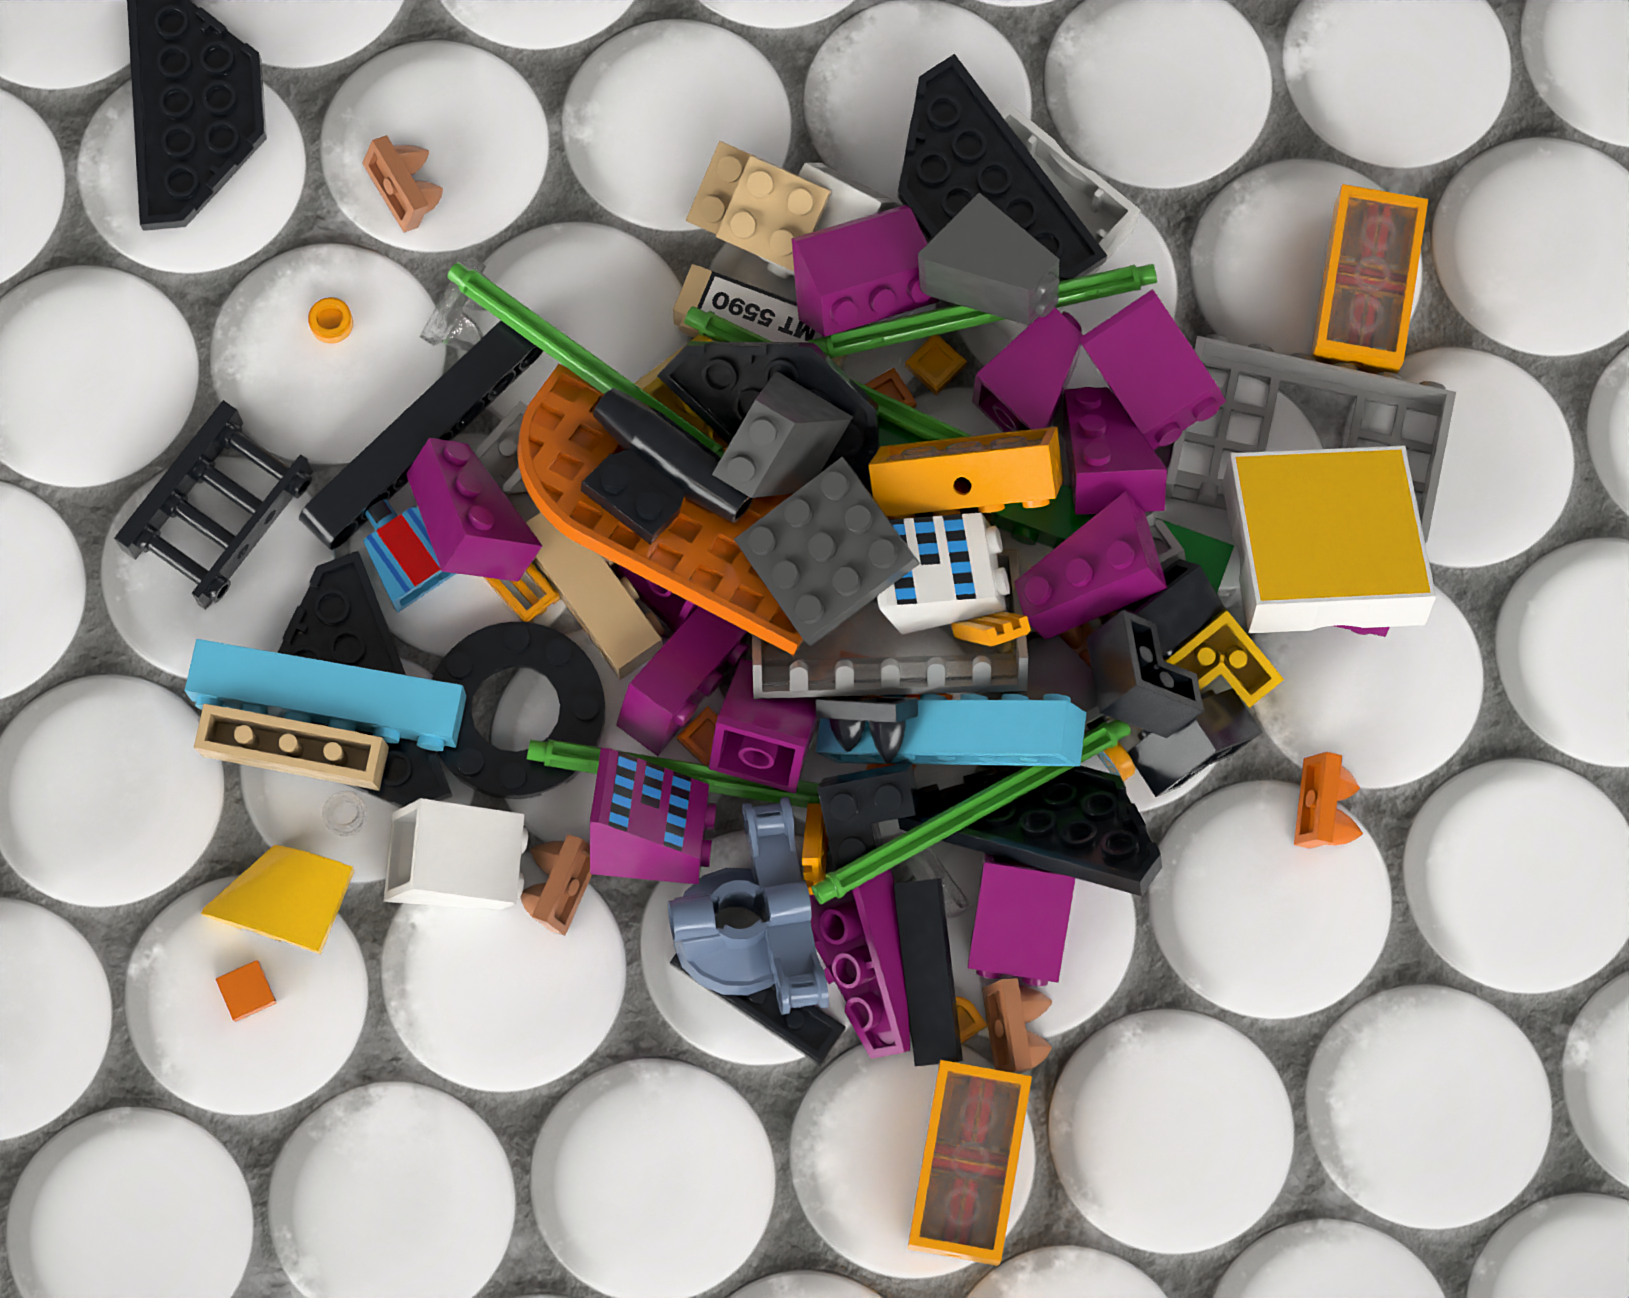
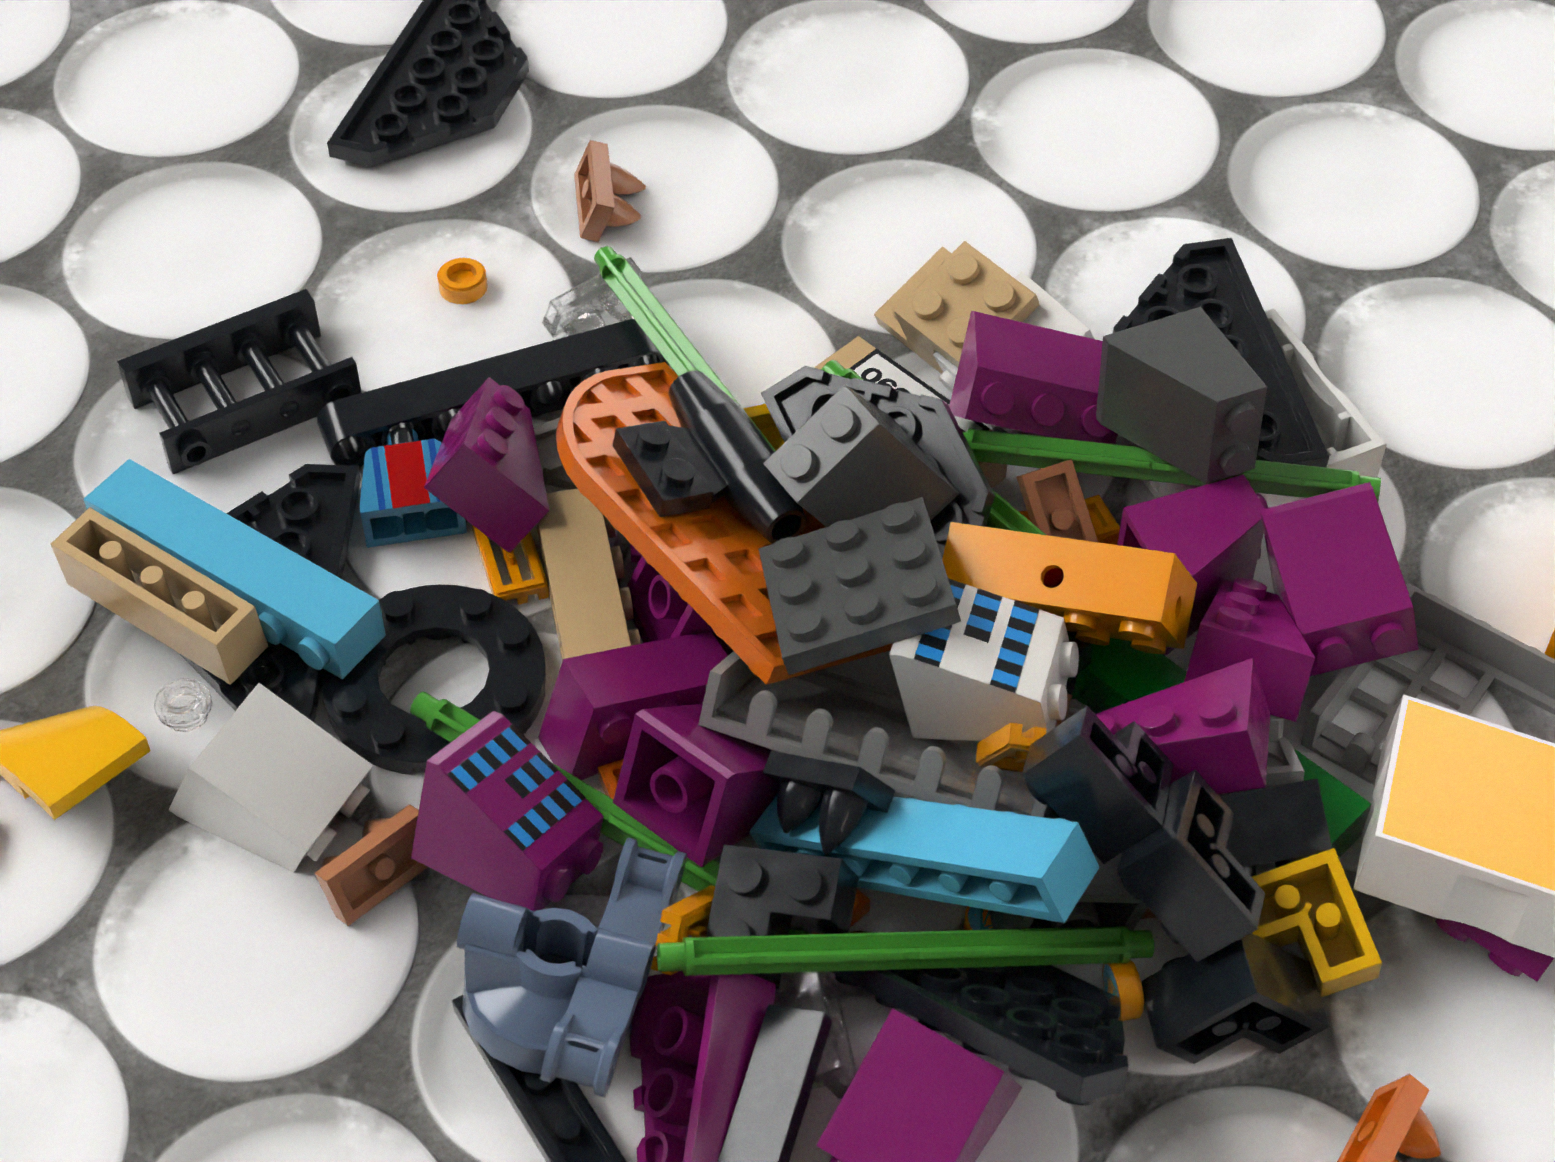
camera: 25 degrees right, 25 degrees down
none -> nougat tile [1016,459,1098,542]
none -> black brick [1022,706,1174,864]

